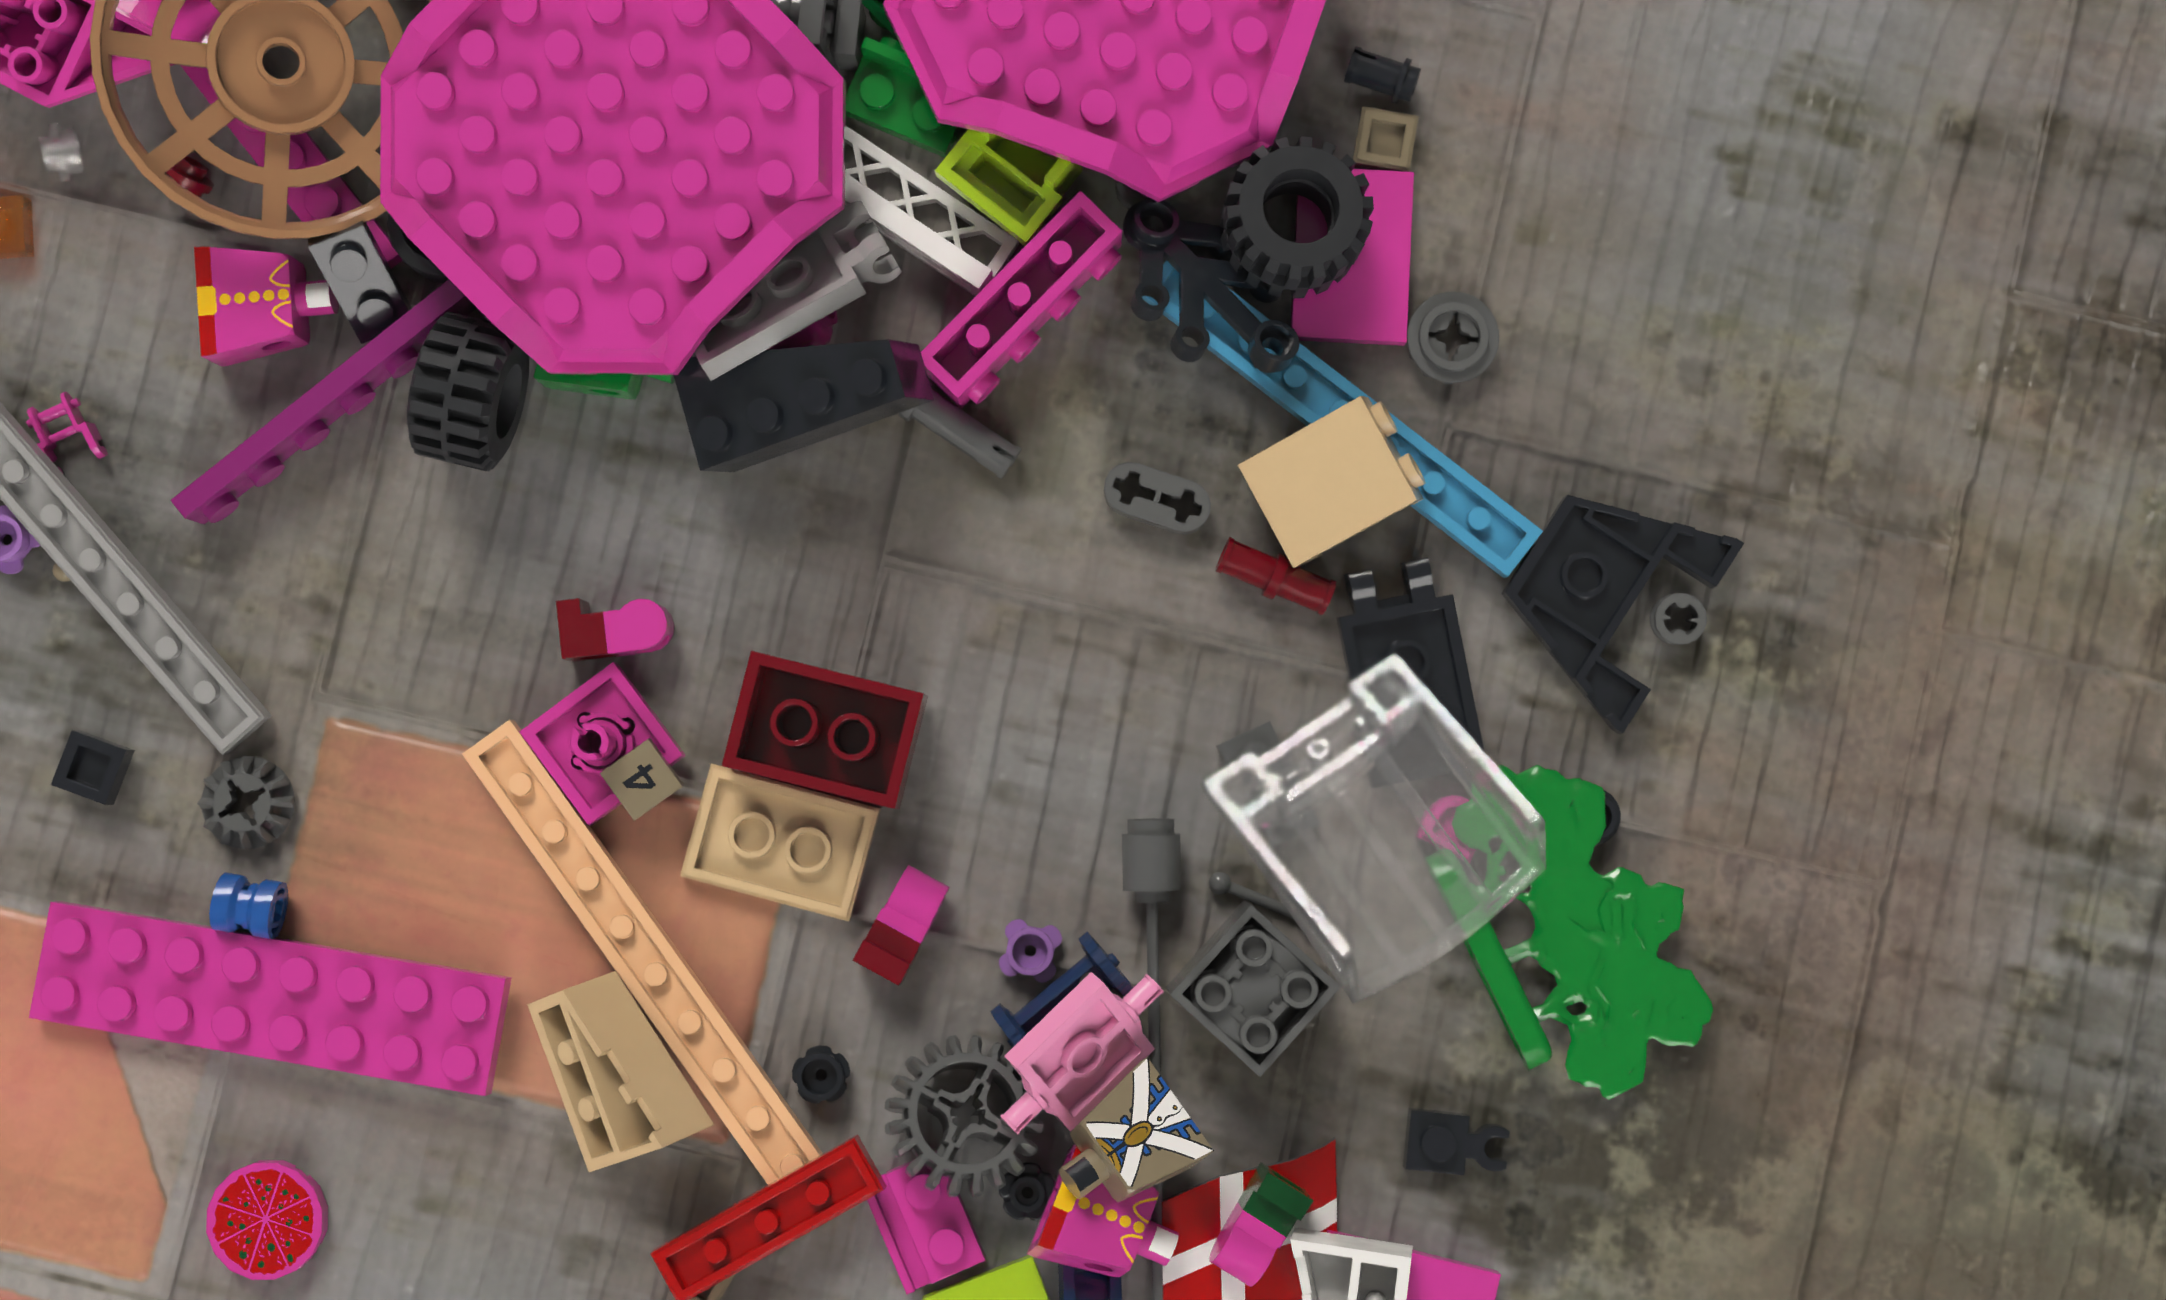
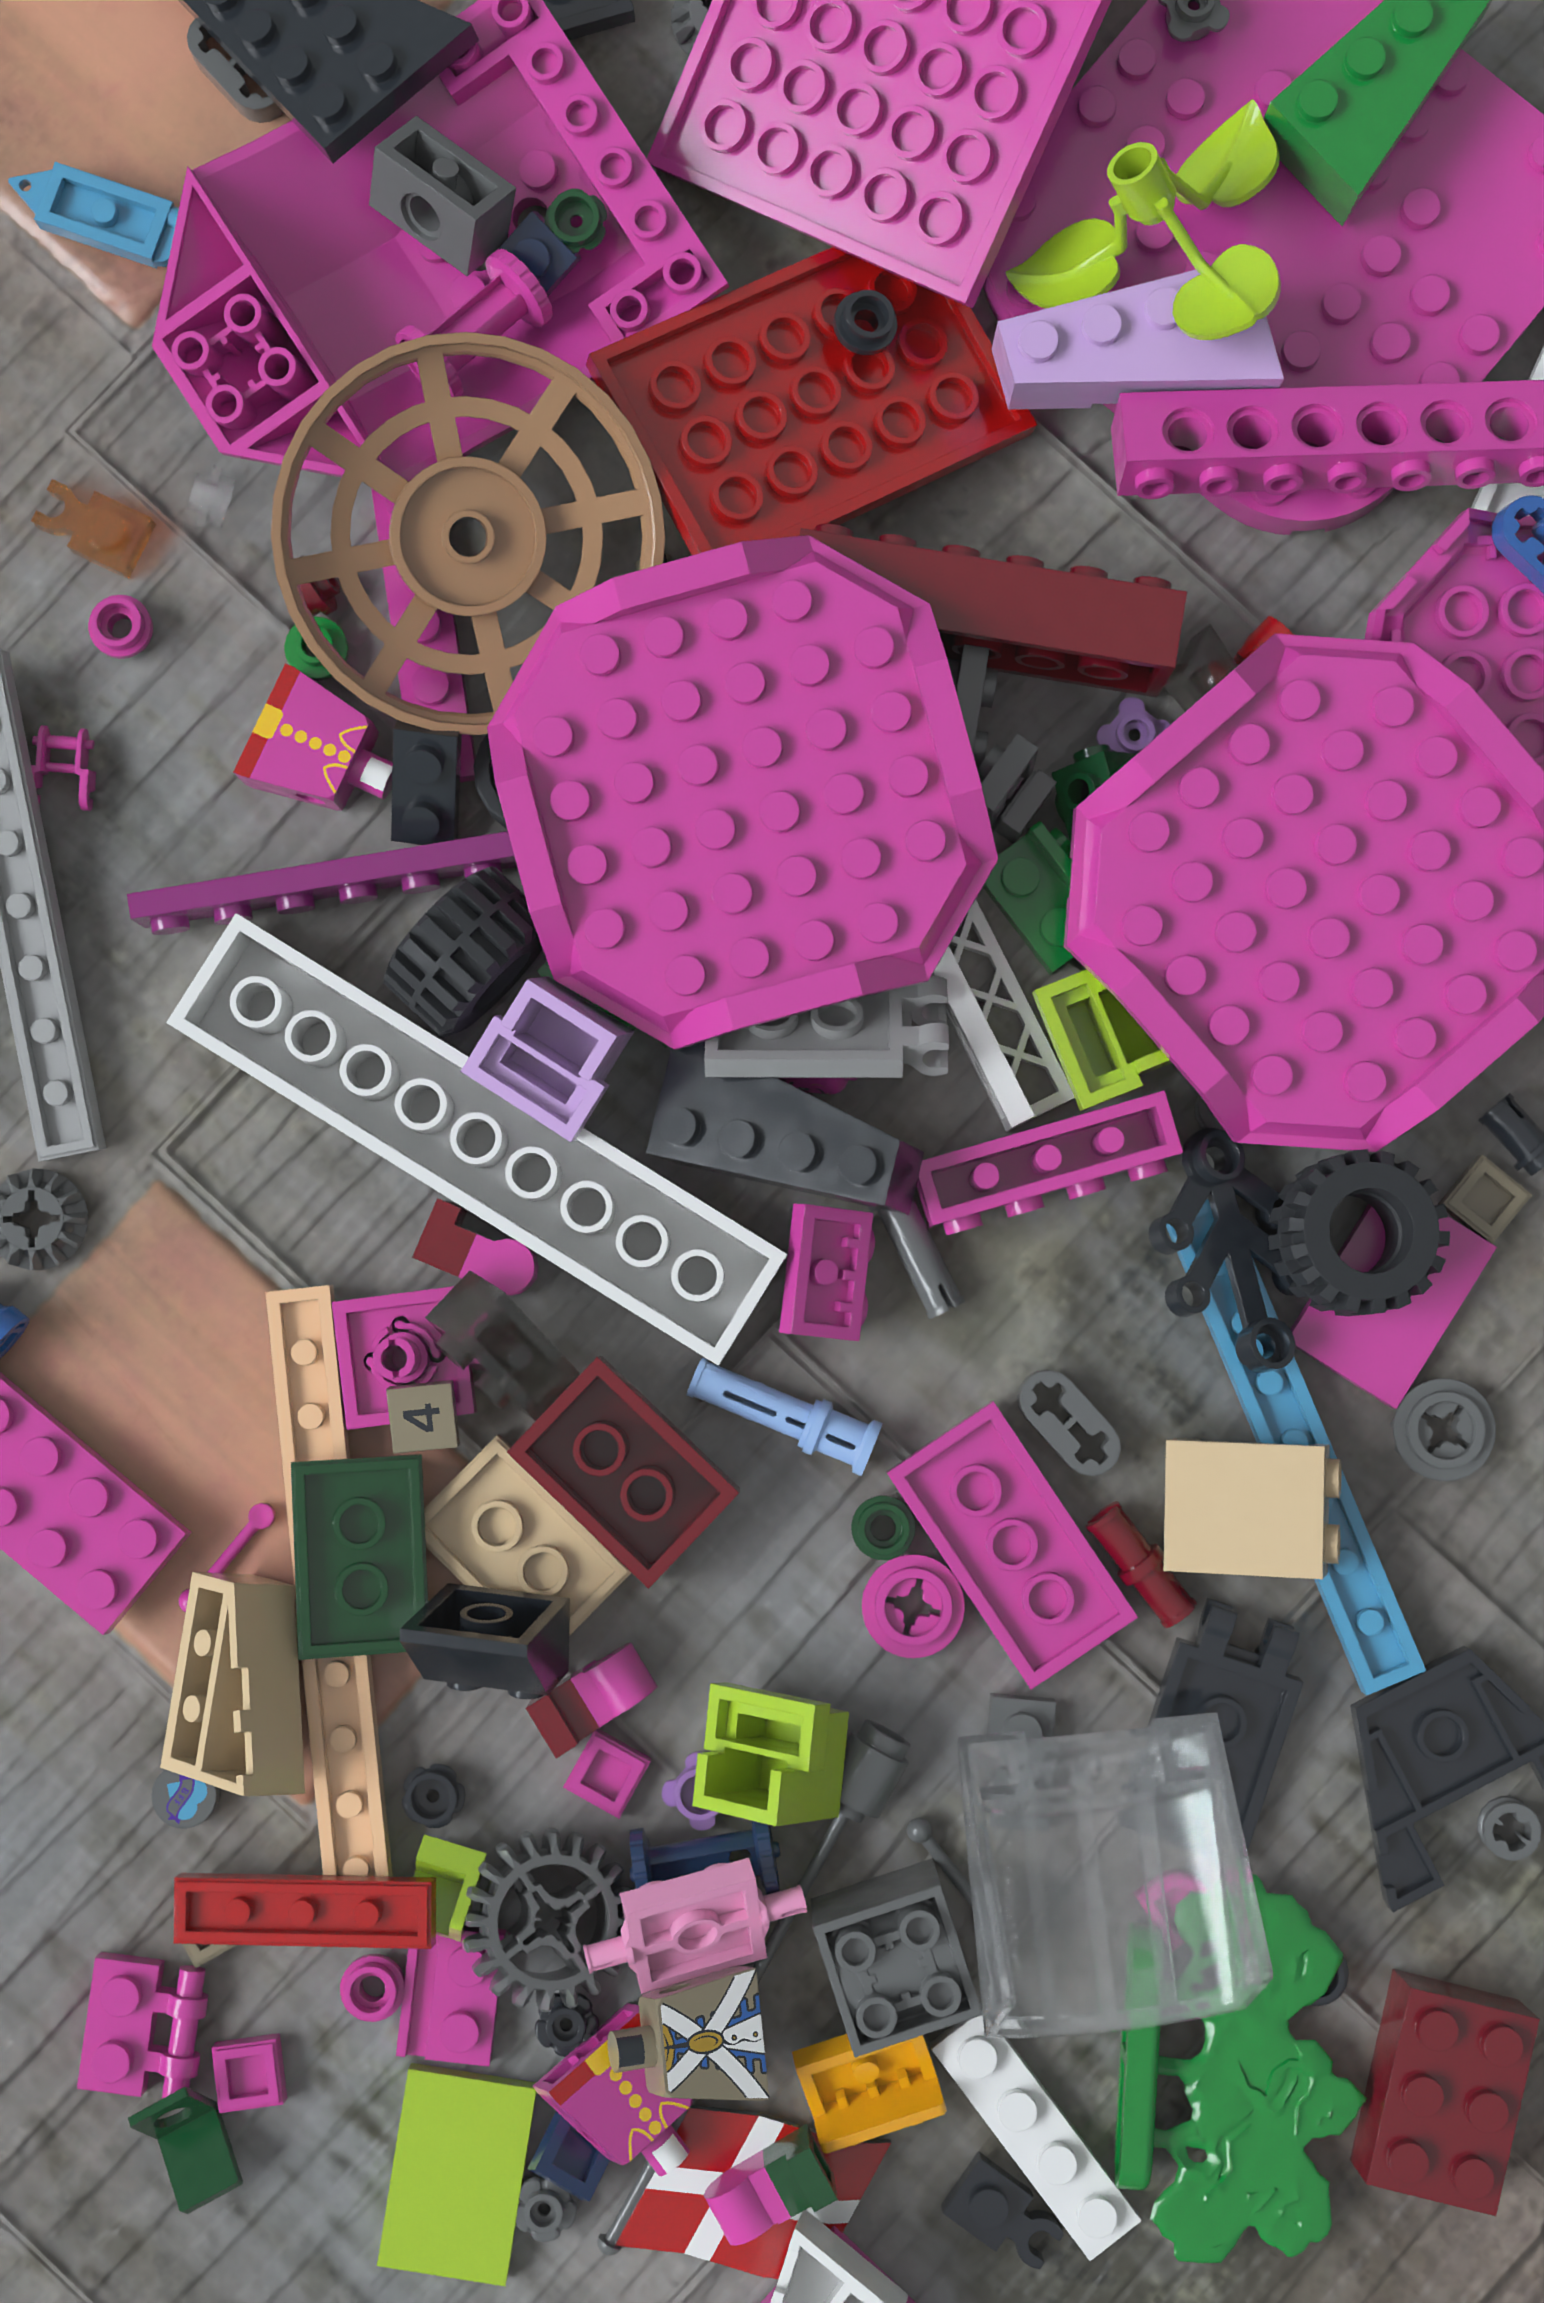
camera: 30 degrees right, 0 degrees up
none -> dark pink plate [88,595,153,659]
none -> dark grey tile [151,1770,221,1829]
none -> white brick [166,913,787,1366]
none -> dark pink hinge [178,1503,276,1613]
none -> green plate [284,616,349,681]
none -> dark green tile [291,1454,428,1660]
none -> dark pink plate [340,1954,405,2022]
none -> black slope [400,1583,570,1699]
none -> lime panel [414,1834,487,1942]
none -> clear smoke brick [425,1271,580,1421]
none -> lavender plate [461,976,635,1142]
none -> dark pink tile [563,1729,652,1819]
none -> light blue pin [687,1358,883,1476]
none -> lime plate [692,1682,849,1826]
none -> dark pink bracket [779,1204,875,1341]
none -> light orange bracket [792,2033,947,2153]
none -> dark green plate [851,1495,915,1560]
none -> dark pink gear [862,1554,965,1658]
none -> dark pink plate [886,1401,1138,1690]
none -> white plate [930,2003,1142,2261]
none -> dark red brick [1350,1969,1540,2216]

